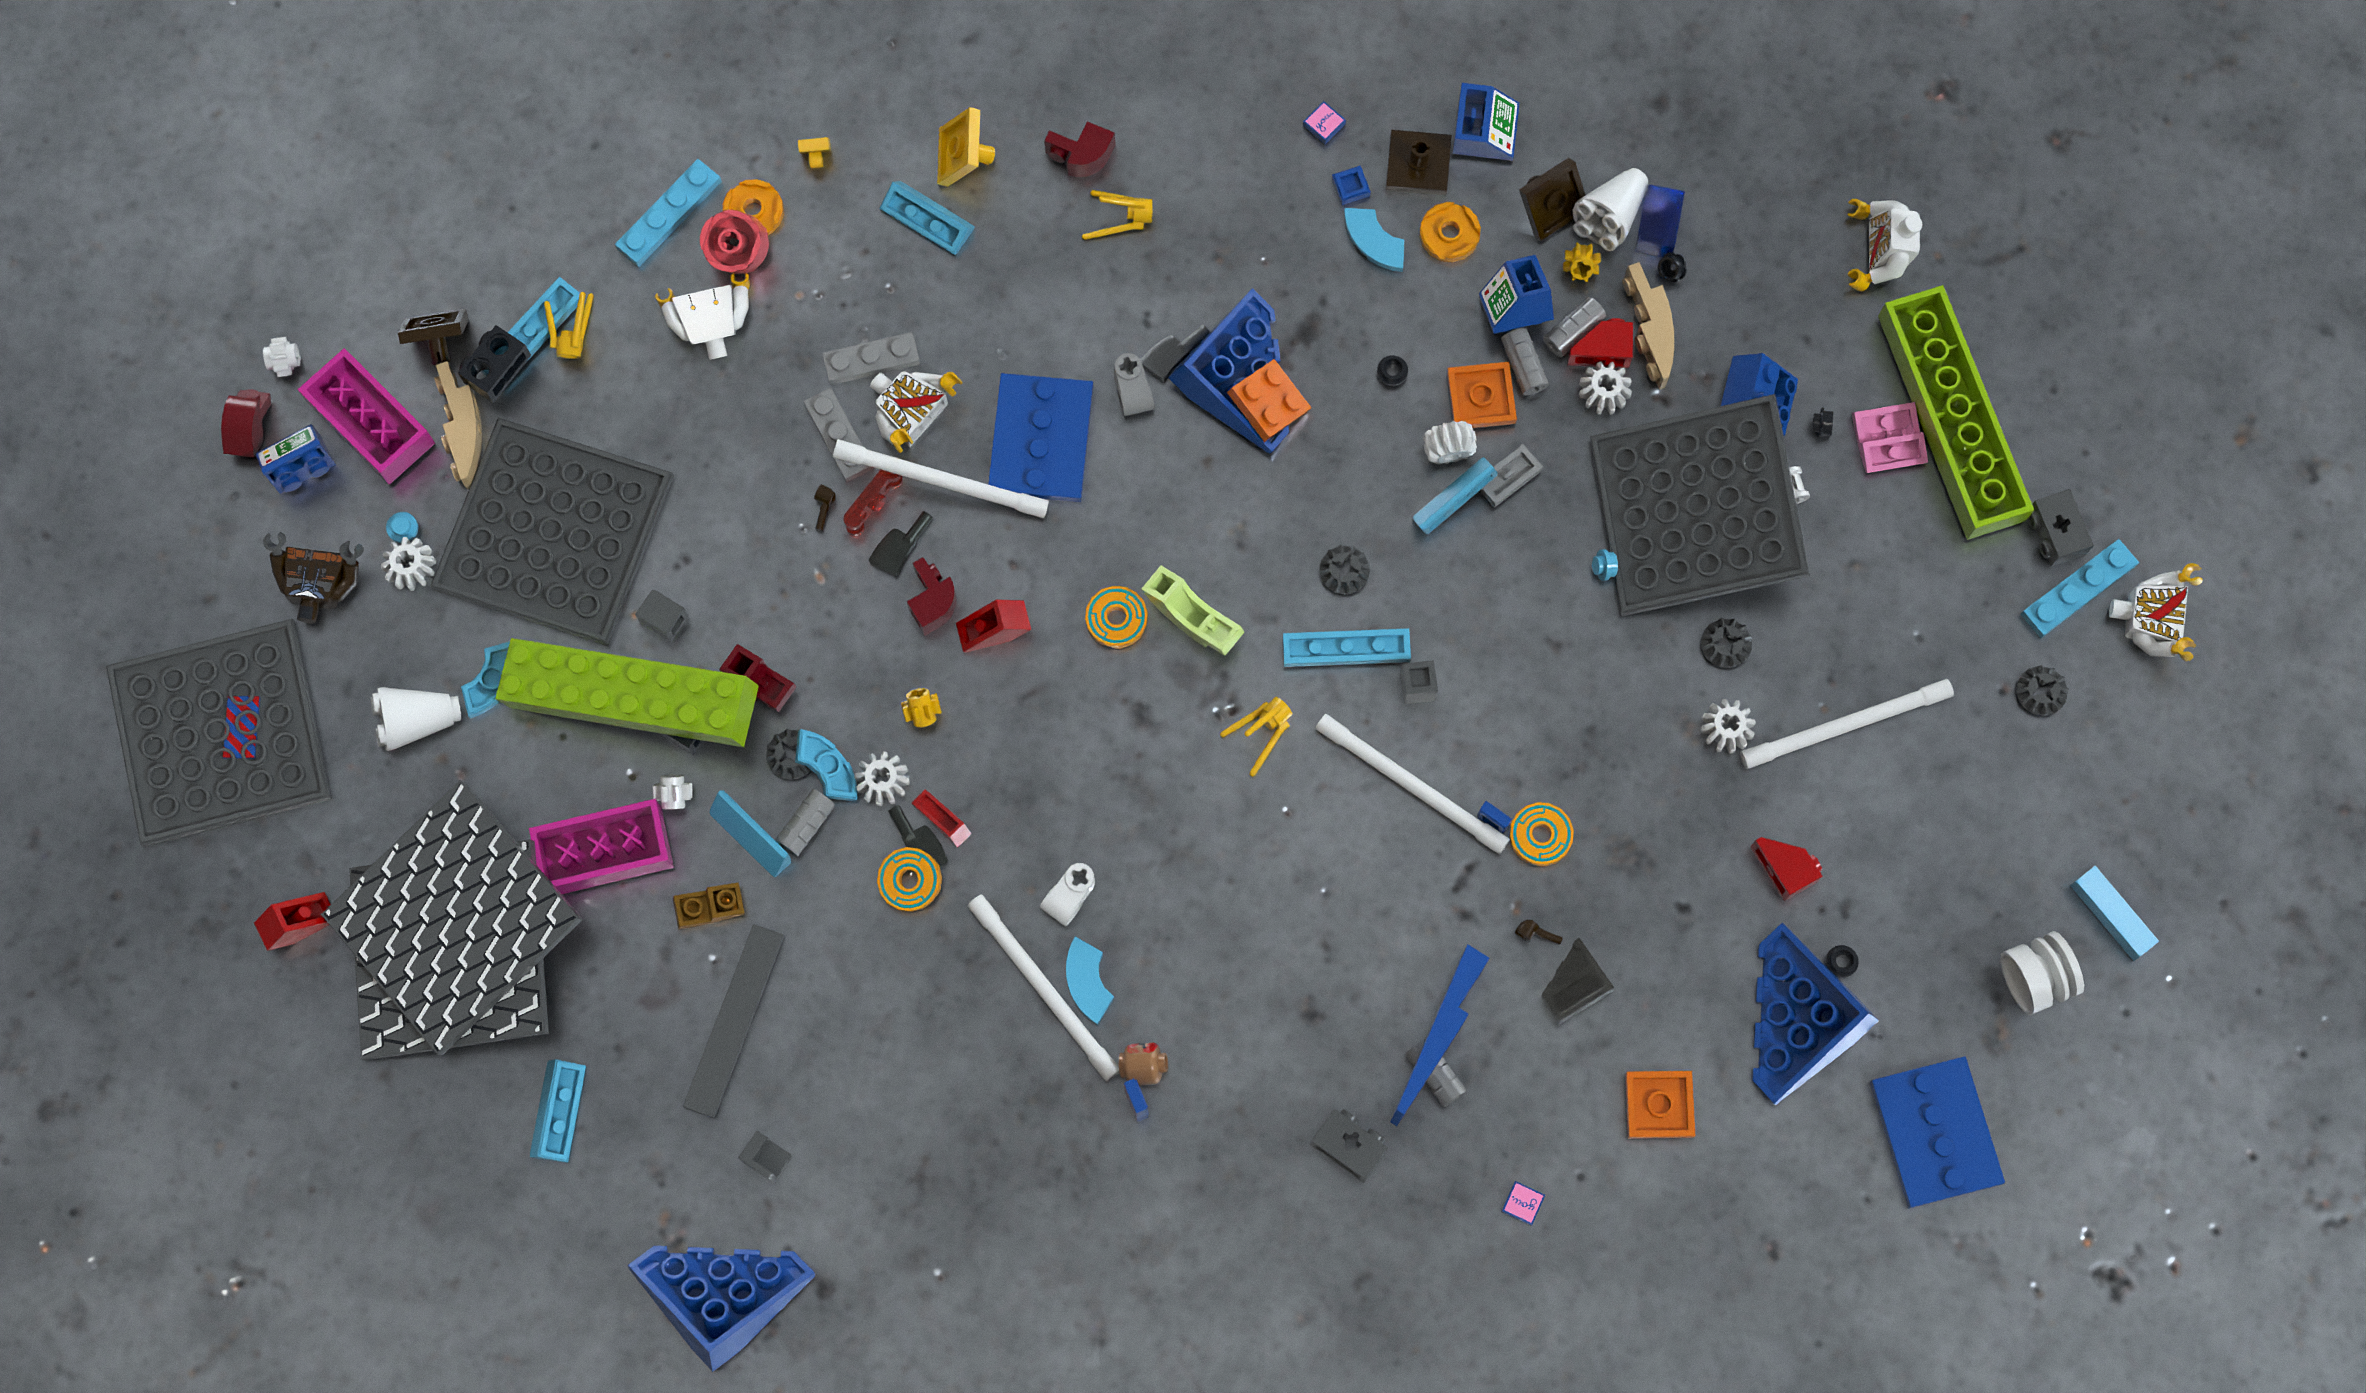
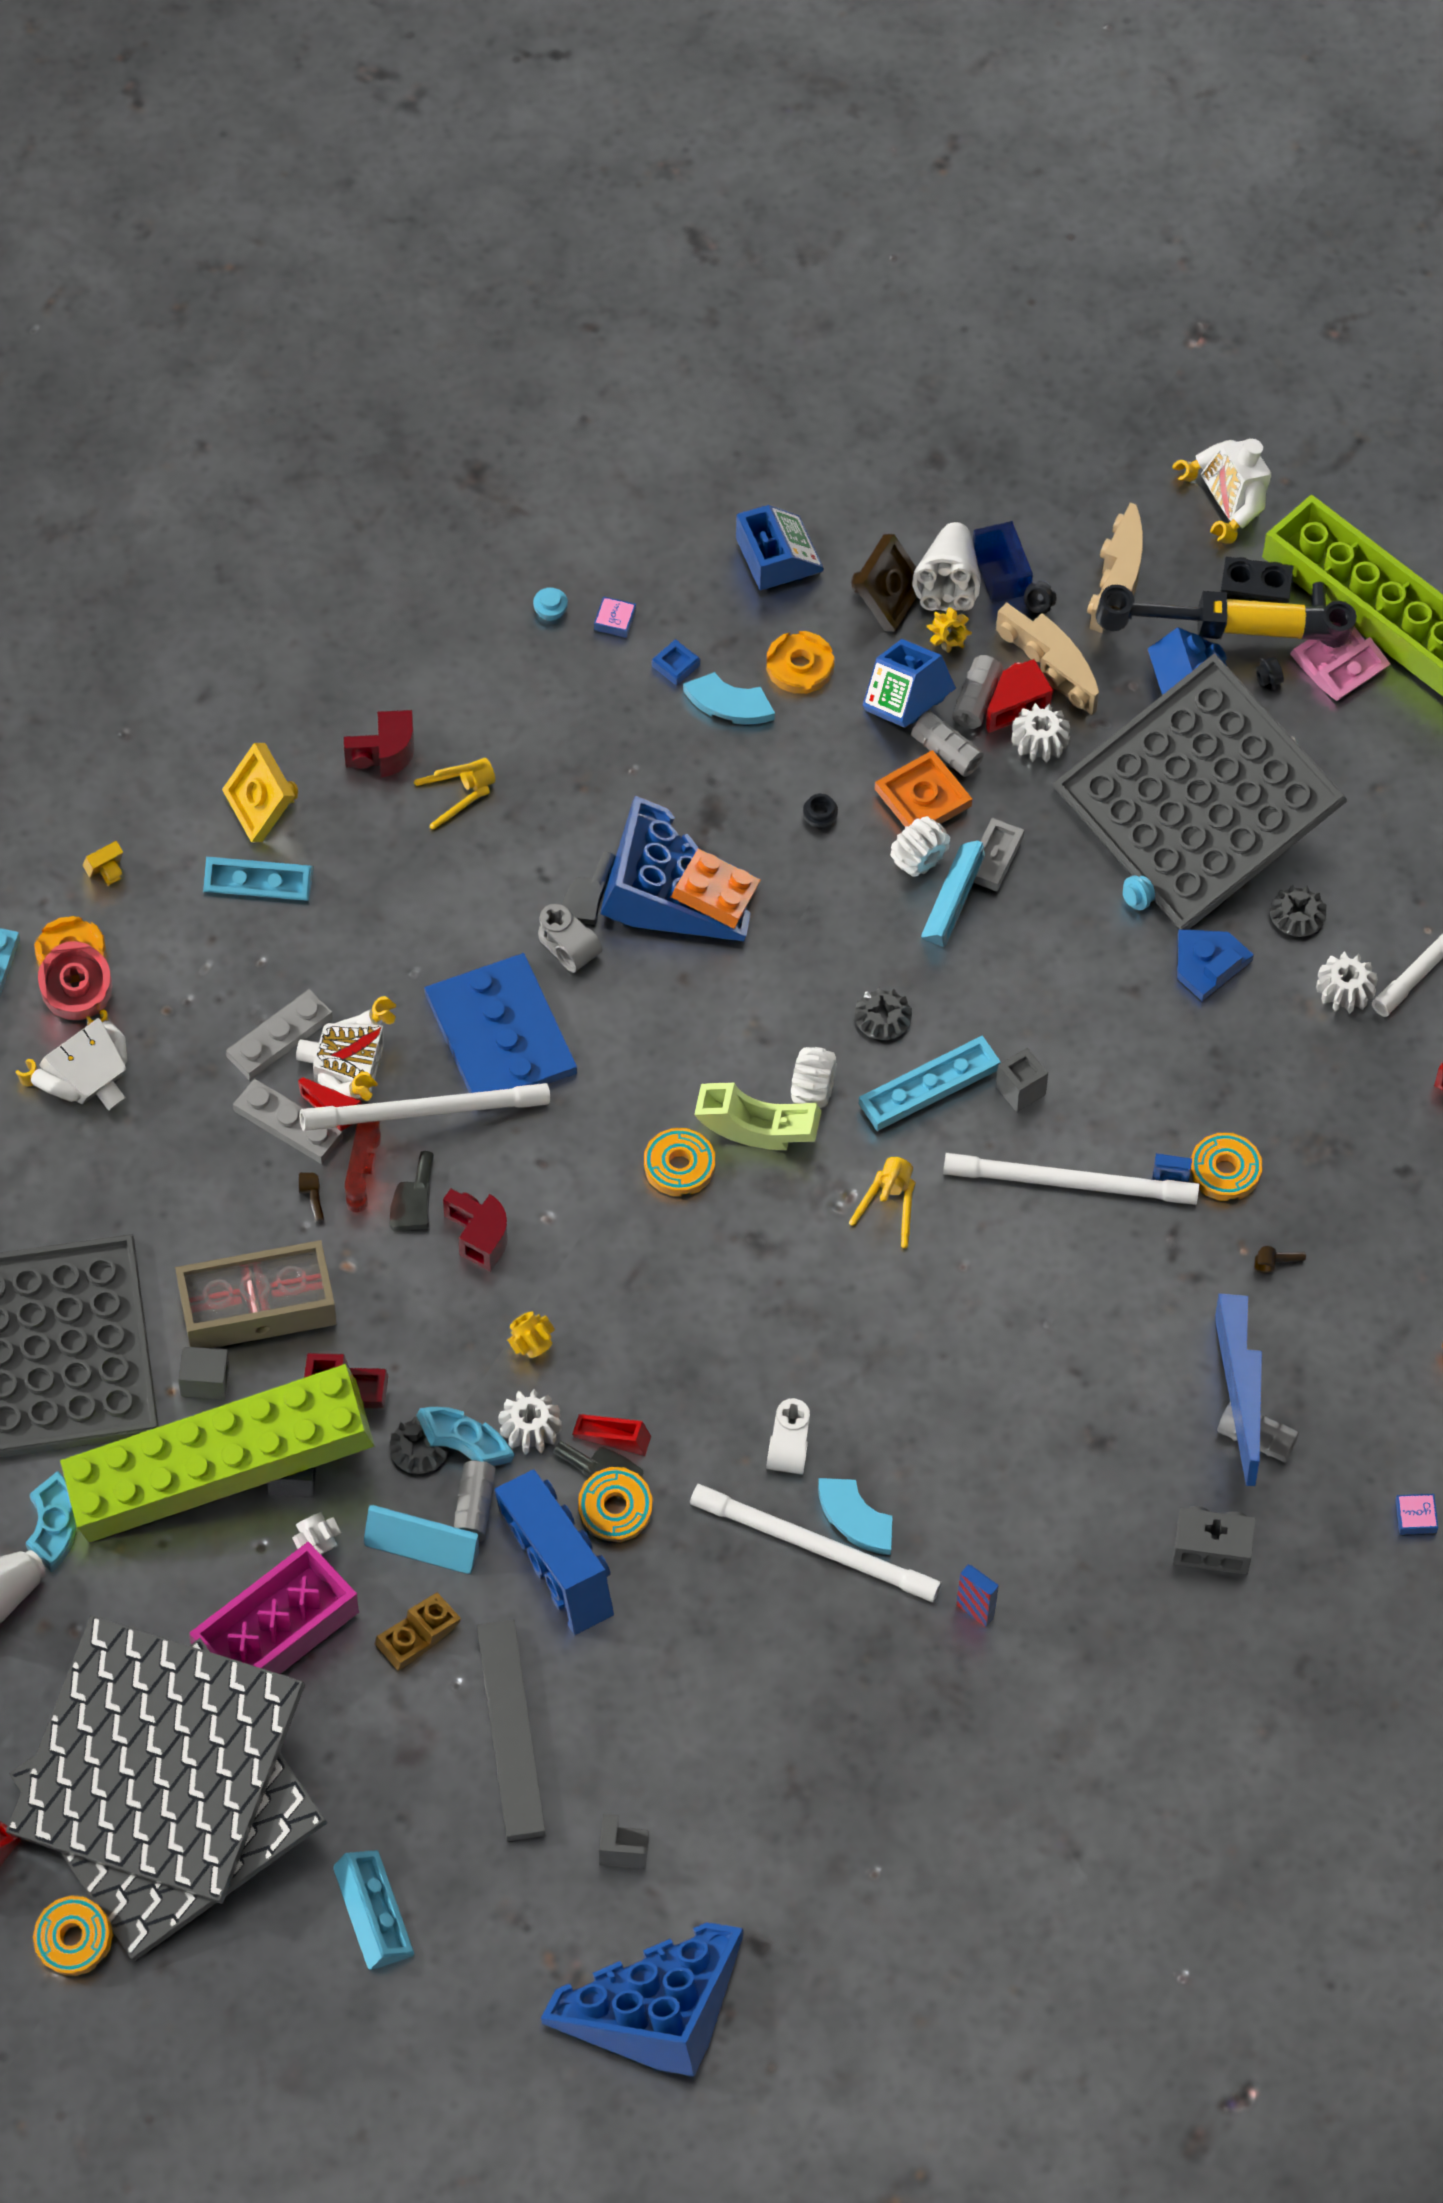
camera: 30 degrees left, 15 degrees down
red slope [956,599,1032,652] -> none
medium nougat head [1119,1042,1168,1086] -> none
dark brown tile [1386,130,1452,196] -> none
clear smoke wing [1541,938,1614,1025] -> none
none -> light orange tile [33,1896,113,1976]
none -> brick [175,1240,337,1348]
none -> red piece [298,1077,362,1131]
none -> blue wedge [494,1469,614,1636]
none -> medium azure plate [533,588,568,621]
none -> white gear [791,1047,837,1108]
none -> tan slope [1087,503,1143,633]
none -> black piece [1095,582,1357,648]
none -> blue plate [1177,929,1254,1001]
none -> black brick [1220,556,1294,604]

